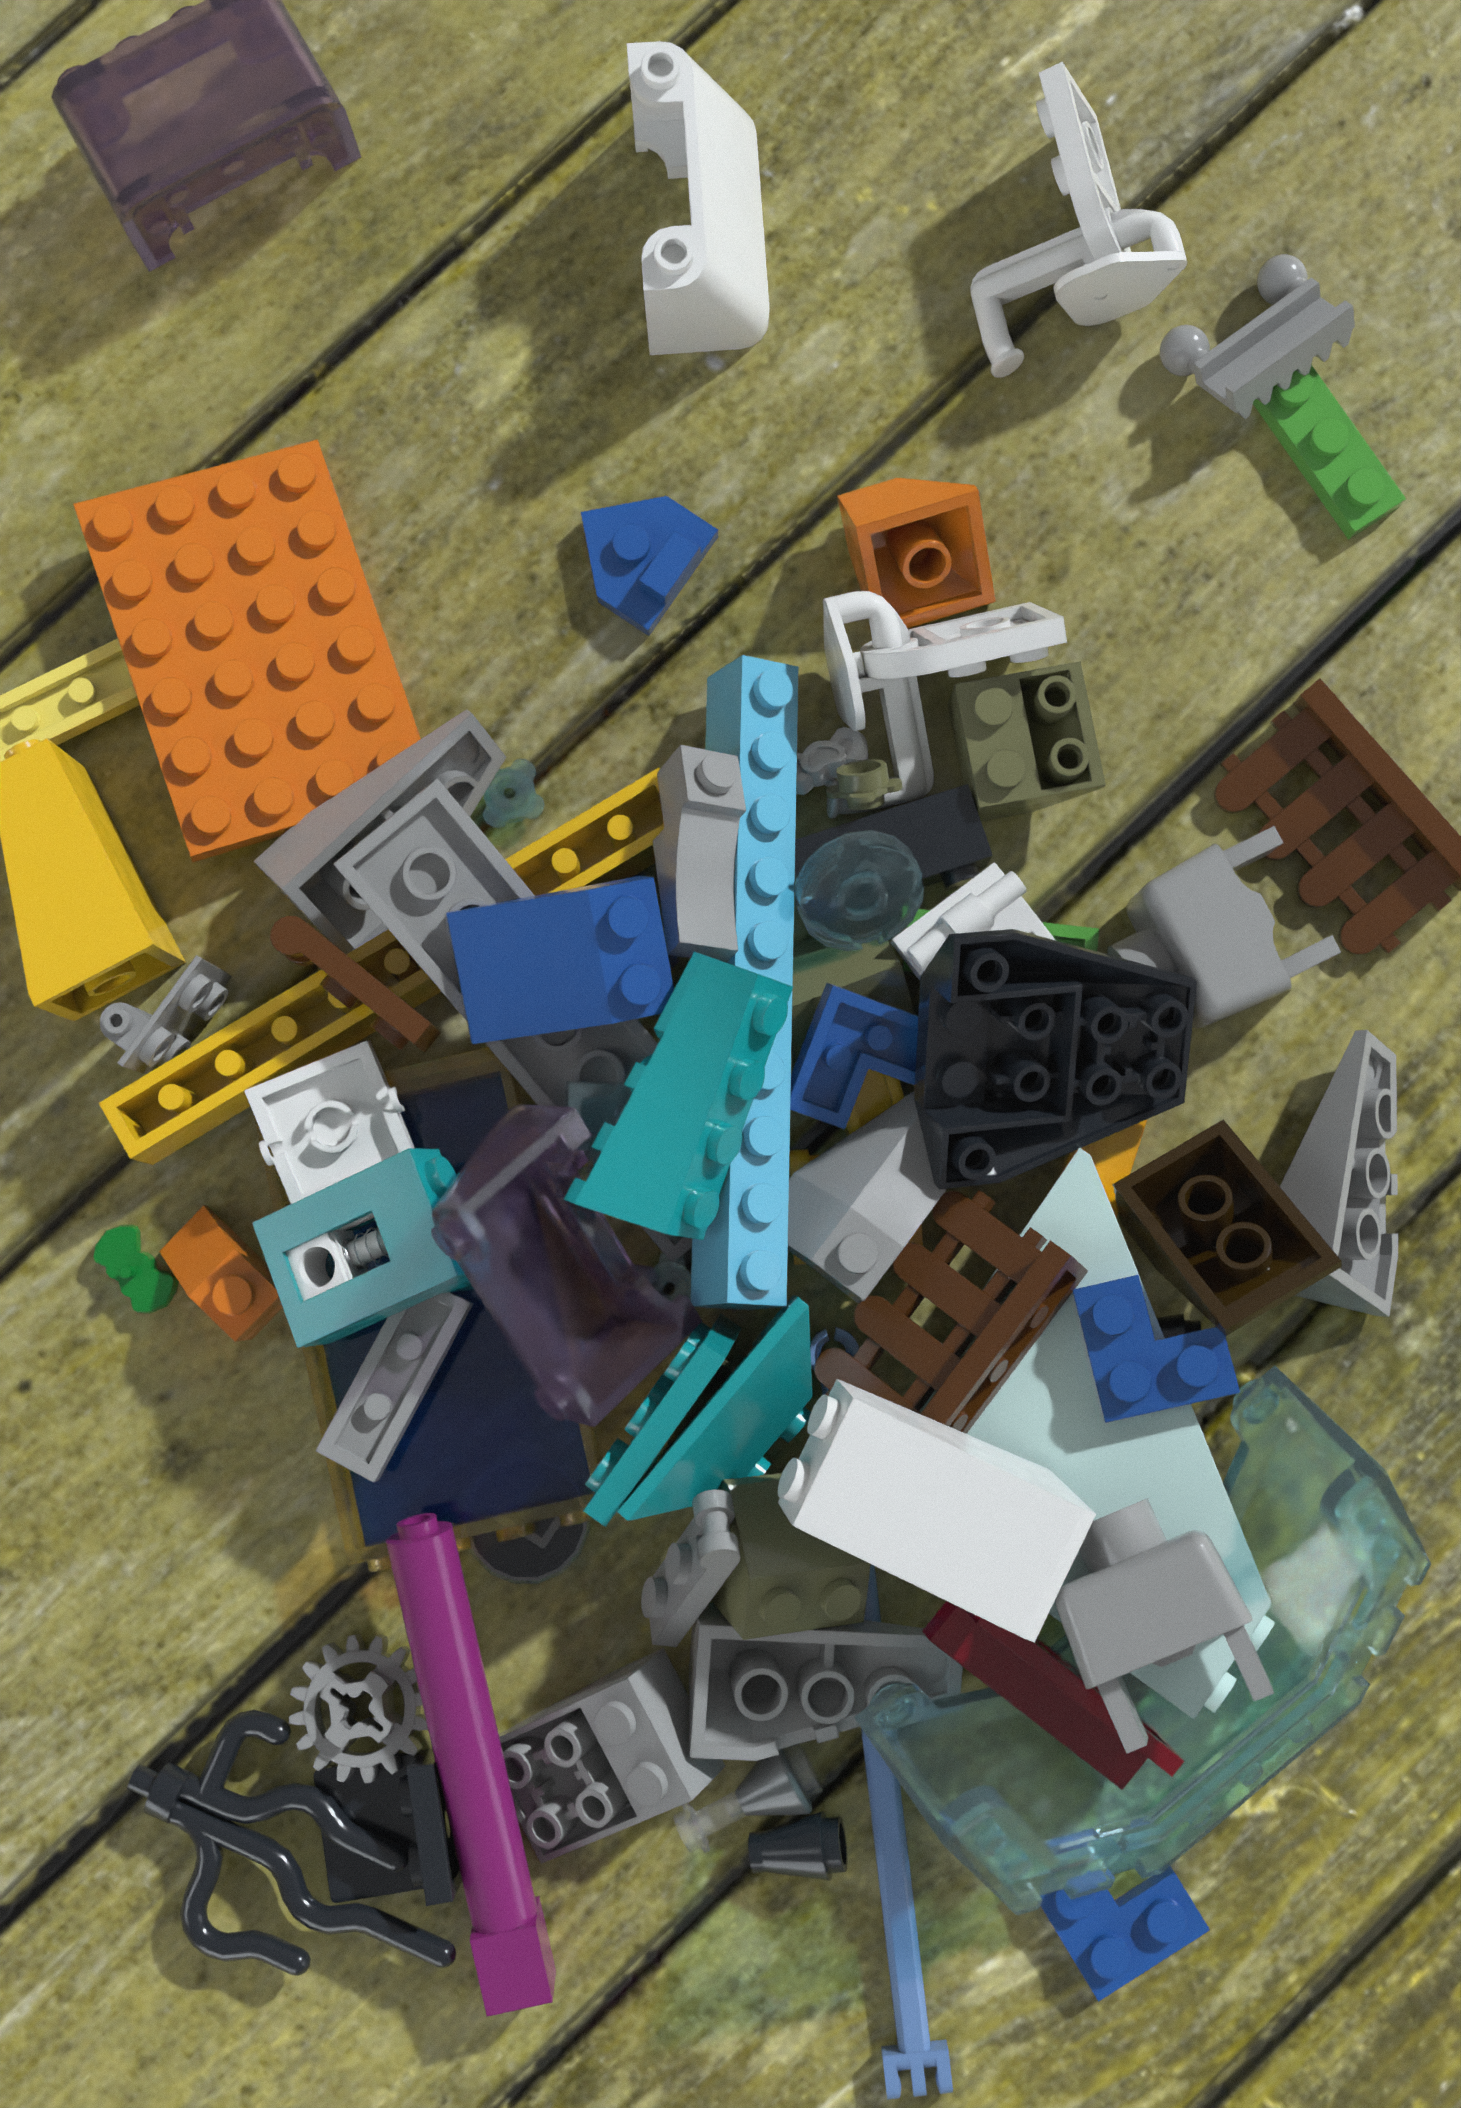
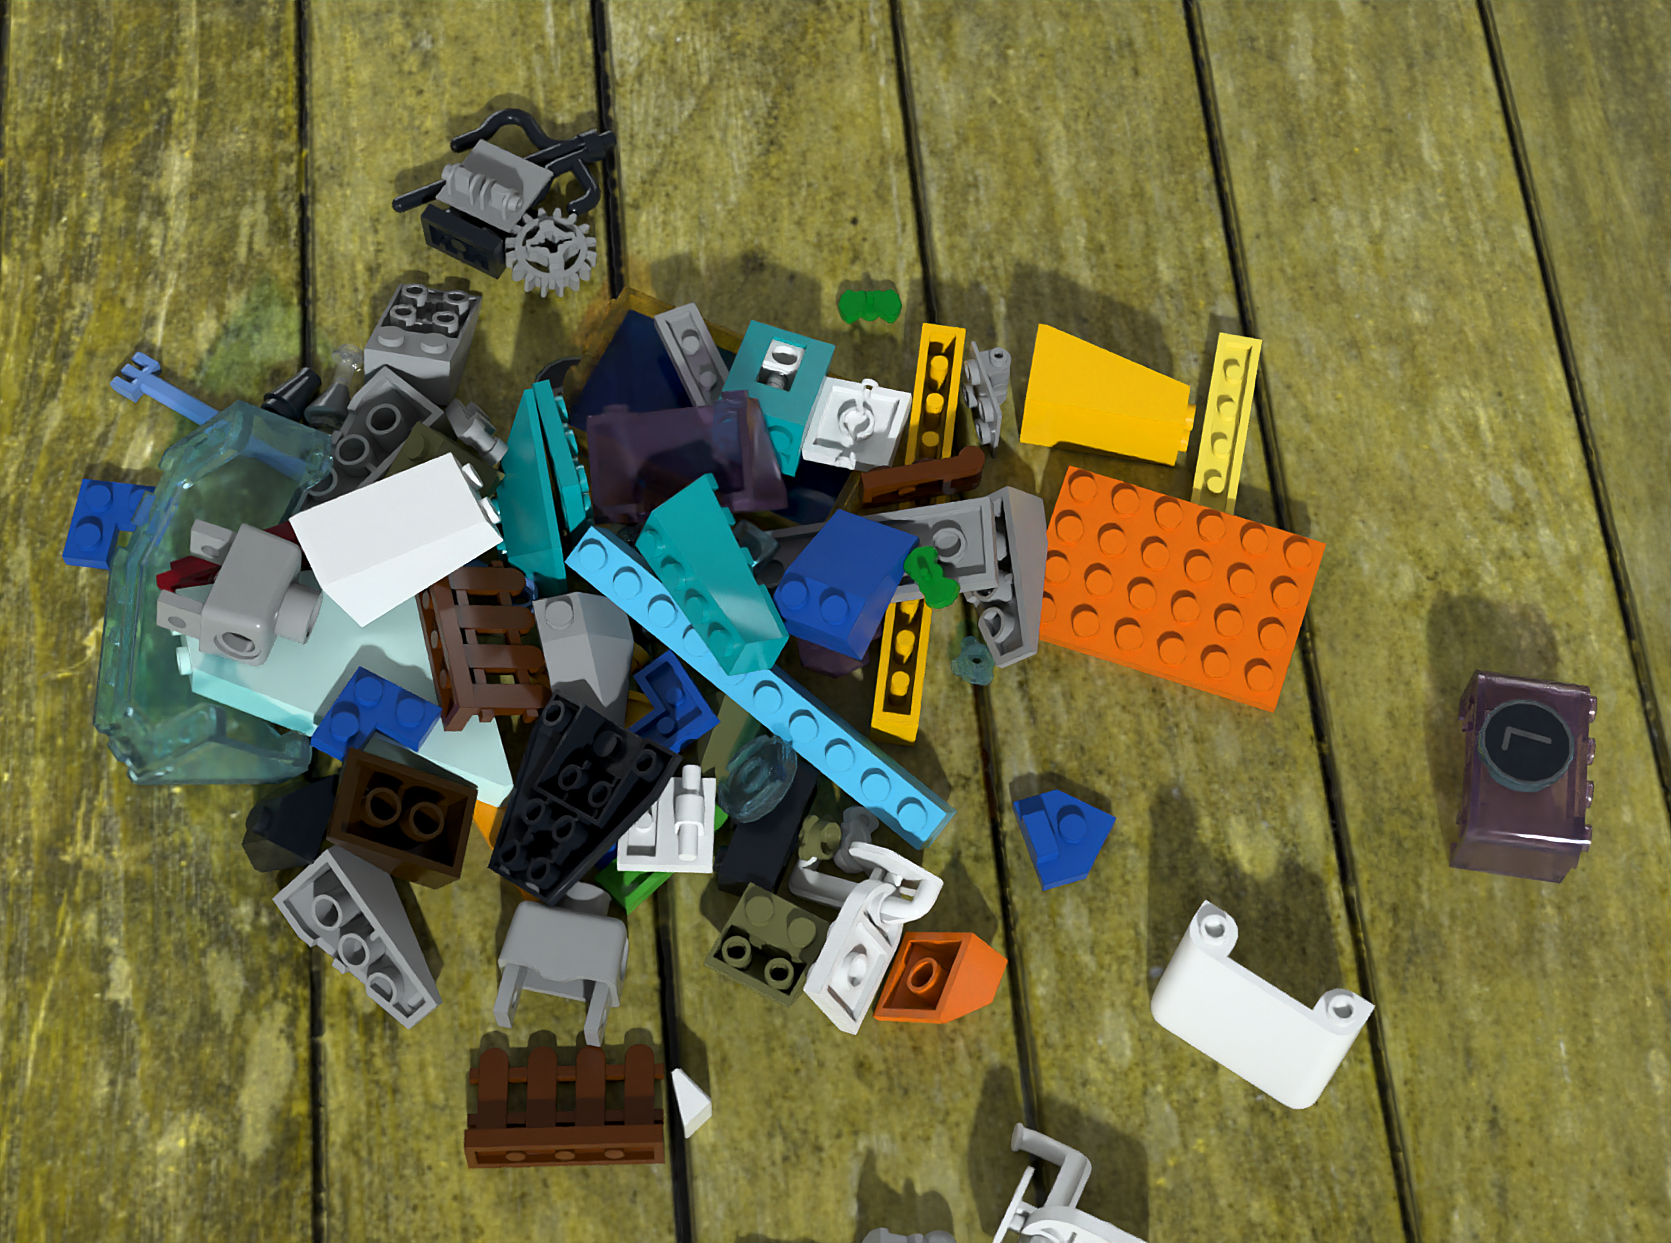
camera: 125 degrees right, 20 degrees down
orange slope [159,1205,283,1342] -> none
magenta brick [386,1513,556,2017] -> none
light grey slope [653,745,746,963] -> none
none -> black slope [241,774,340,873]
none -> light grey hinge [436,139,553,233]
none -> white slope [672,1068,712,1138]
none -> green piece [903,546,961,609]
none -> black tile [1477,699,1574,792]

